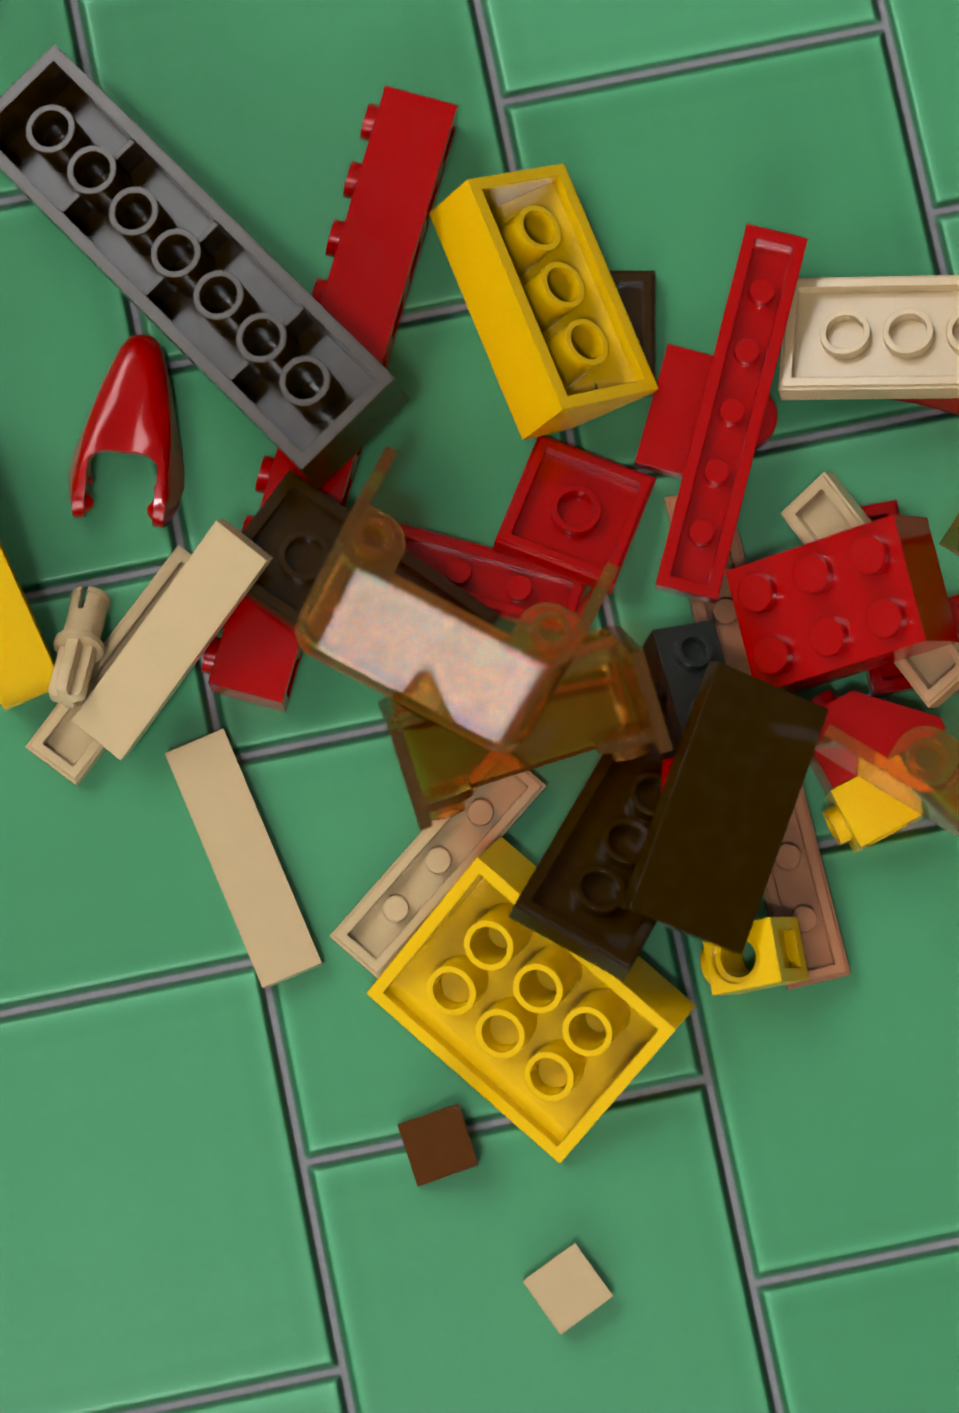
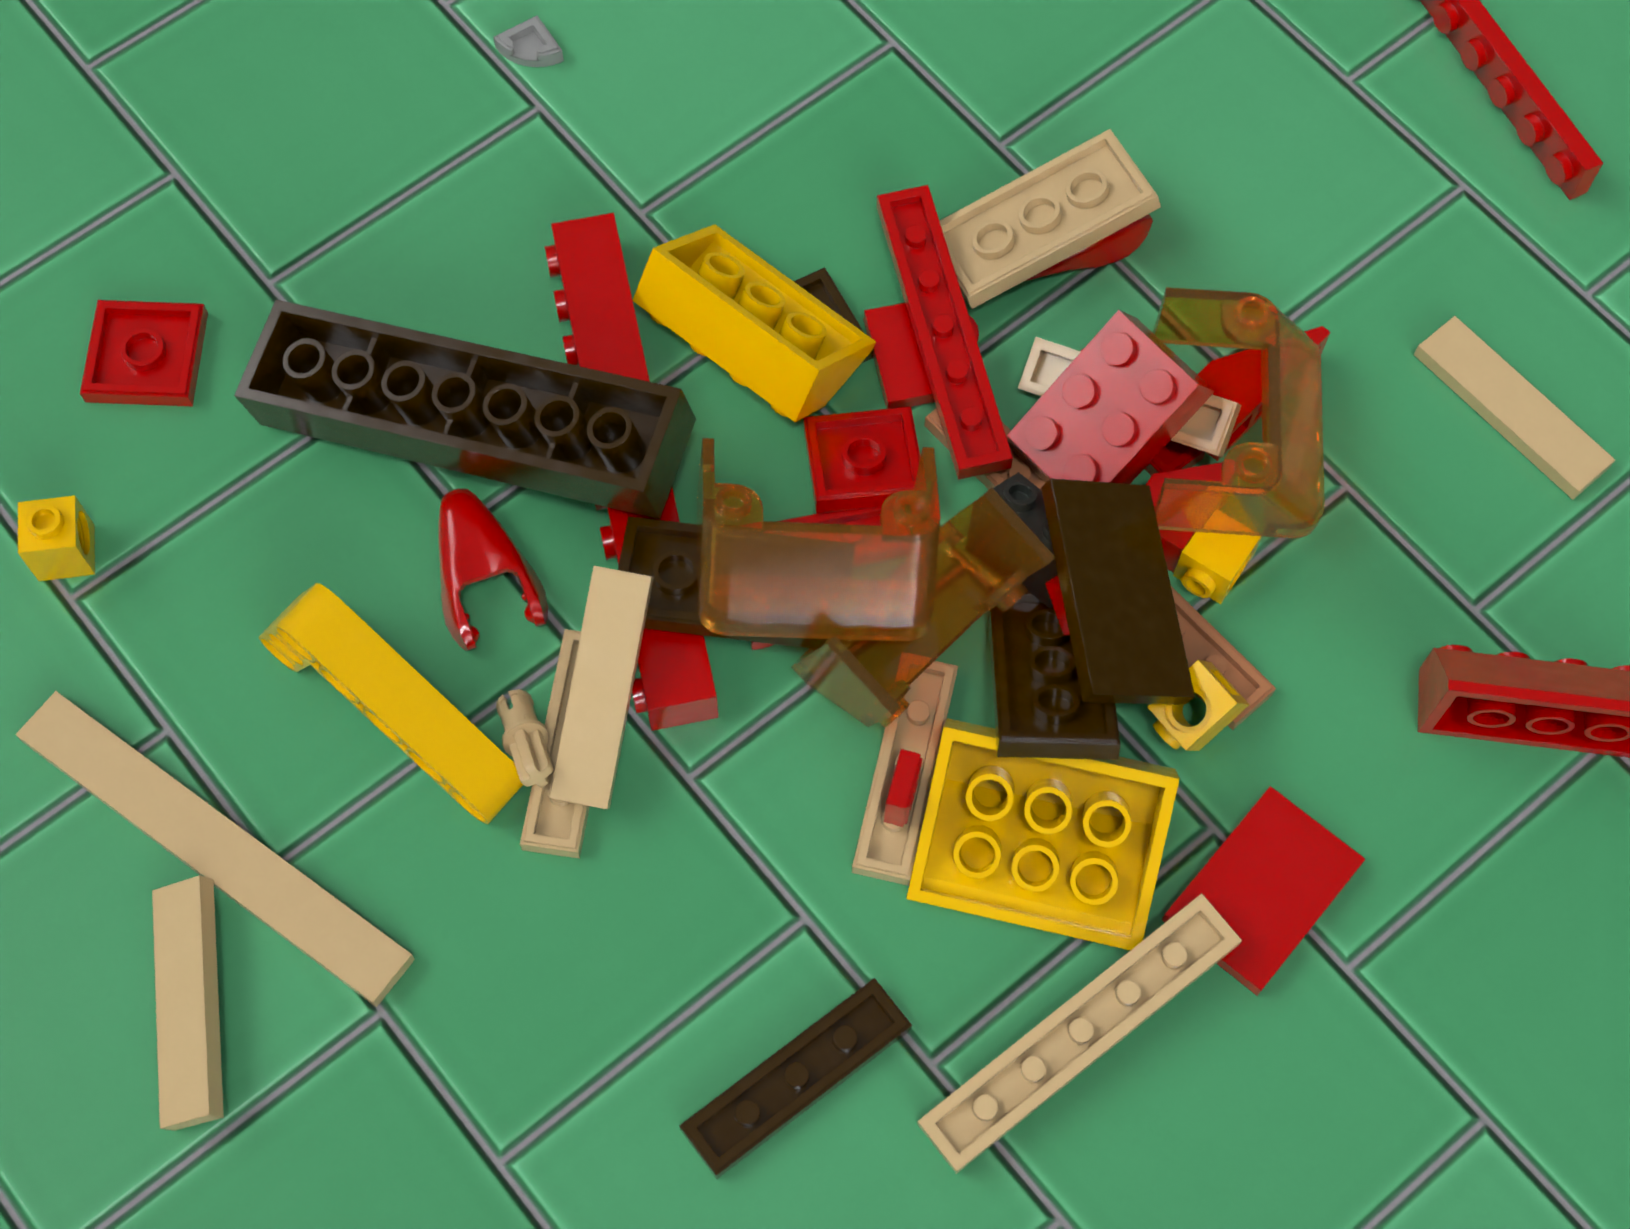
camera: 30 degrees left, 15 degrees down
tan tile [165,728,323,989] -> none
reddish brown slope [398,1103,479,1186] -> none
tan tile [522,1243,613,1335] -> none
none -> dark brown tile [679,978,912,1179]
none -> red tile [883,749,923,827]
none -> tan plate [917,893,1242,1174]
none -> red tile [1162,786,1366,996]

